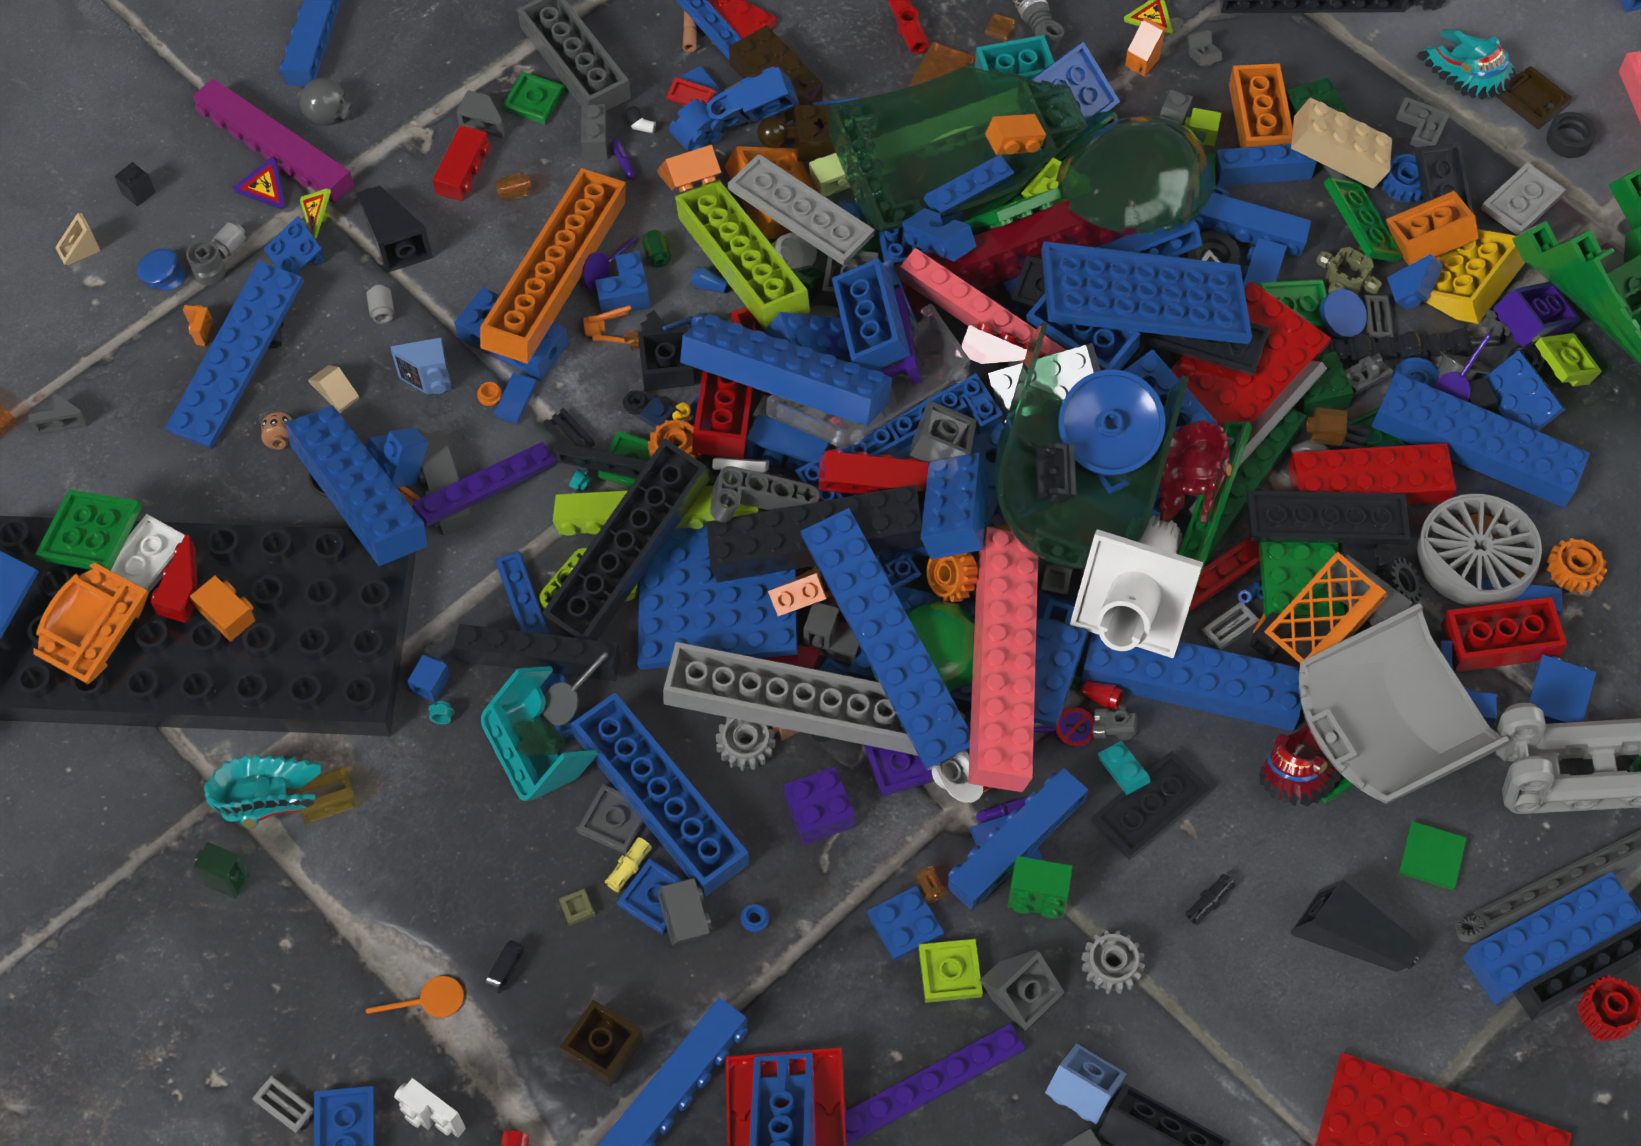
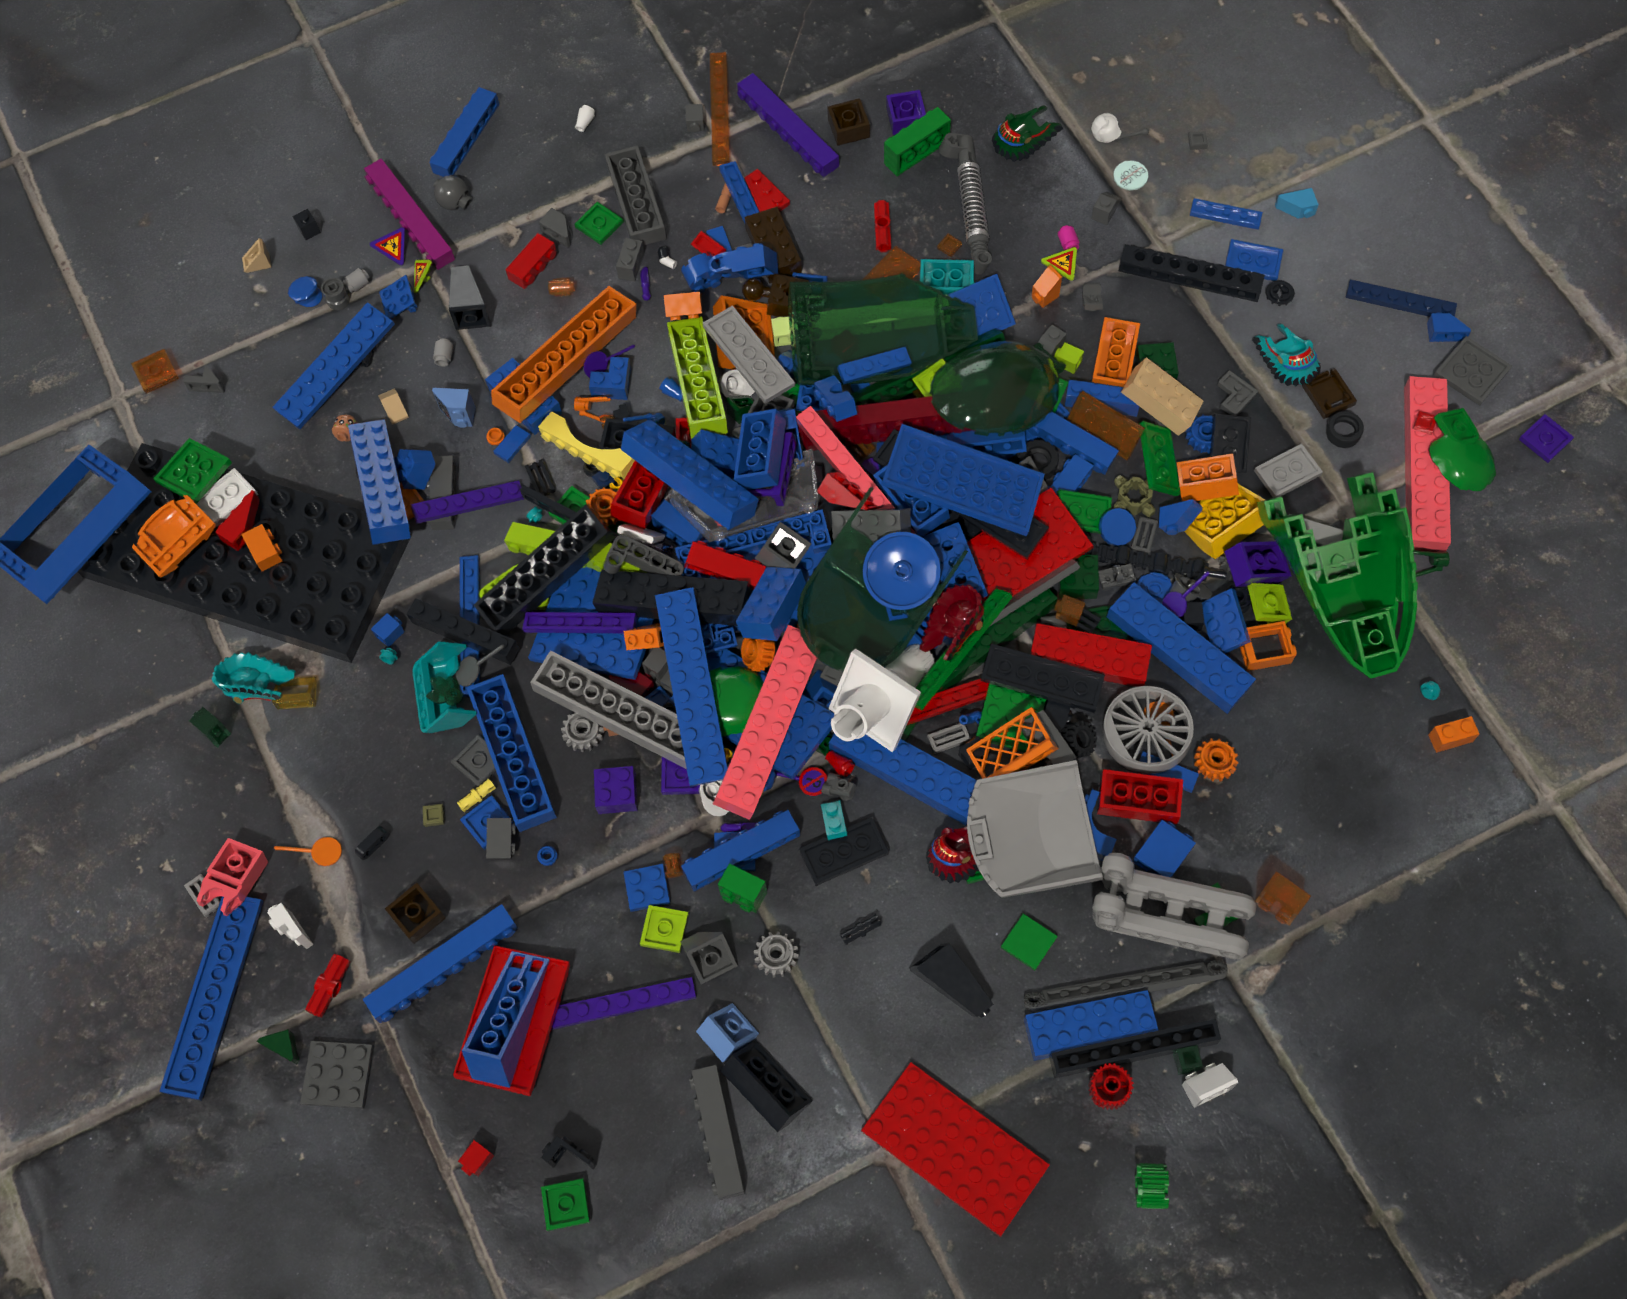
camera: 20 degrees right, 5 degrees up
orange bracket [183,305,214,346] -> none
dark green brick [642,230,671,267] -> none
green plate [963,188,1061,233] -> none
orange brick [985,114,1046,155] -> none
black hinge [1035,443,1076,503] -> none
none -> coral brick [196,838,268,916]
none -> dark purple plate [522,612,637,634]
none -> light yellow arch [538,411,635,481]
none -> clear orange plate [1067,391,1145,460]
none -> orange window [1240,621,1297,671]

